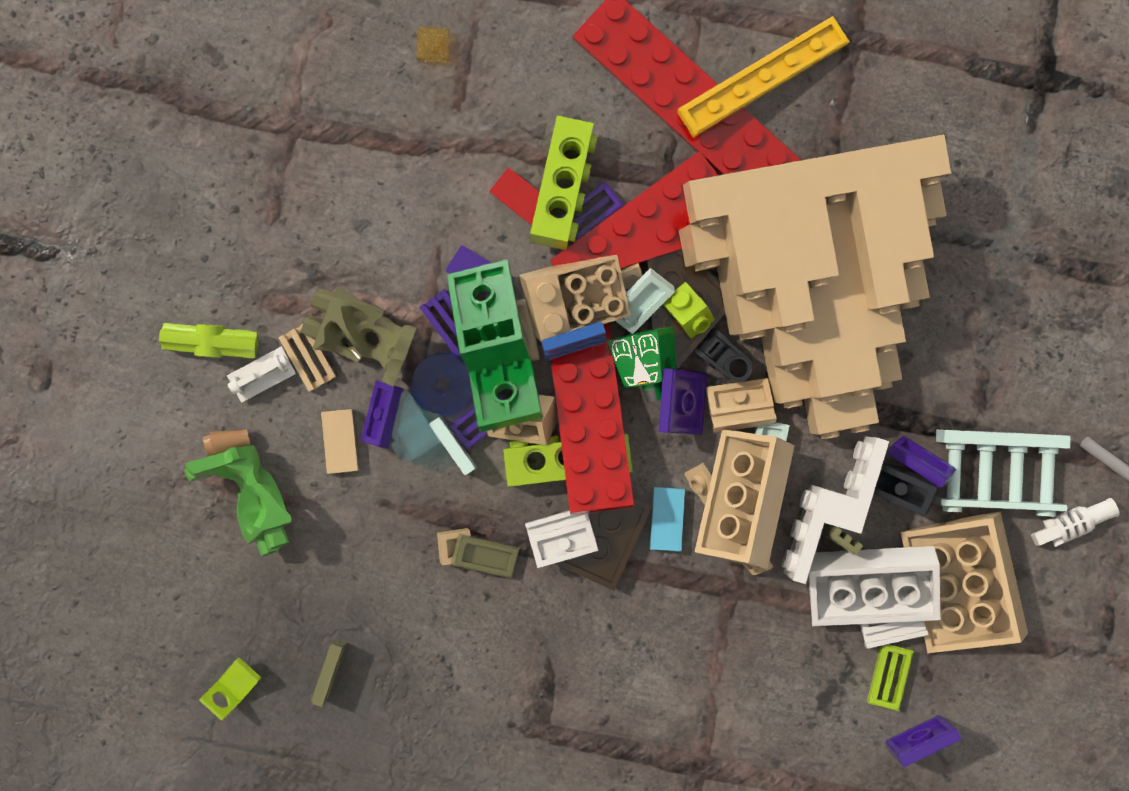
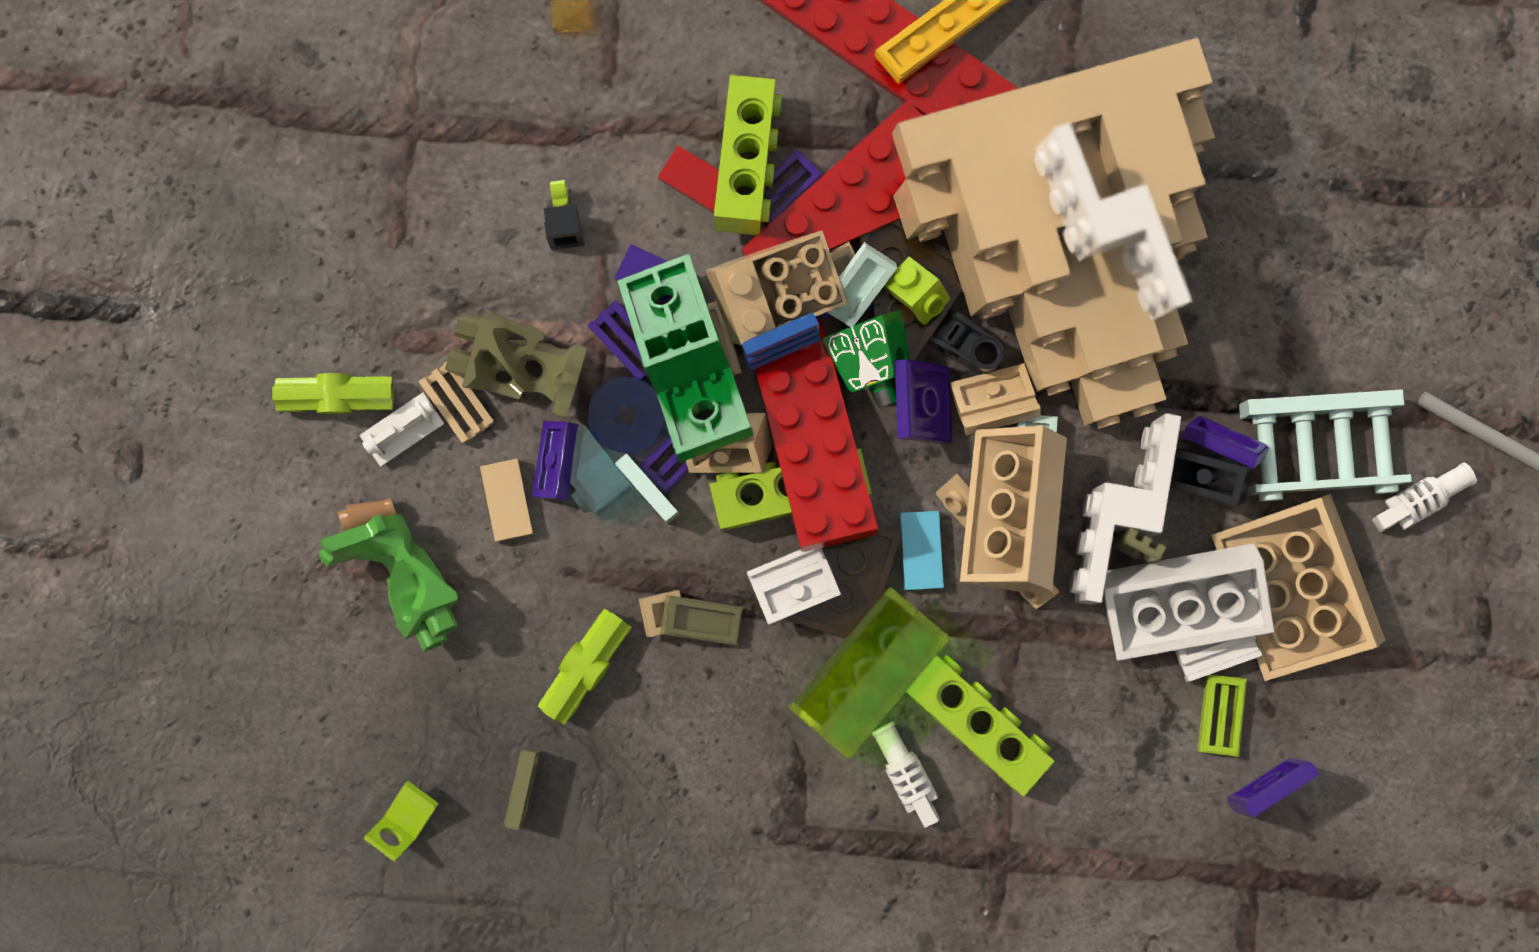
camera: 10 degrees left, 5 degrees down
none -> lime piece [537,609,632,725]
none -> black piece [544,180,585,250]
none -> clear neon green slope [788,587,950,759]
none -> white hinge [872,721,939,828]
none -> lime brick [903,655,1055,797]
none -> white bracket [1035,123,1191,320]

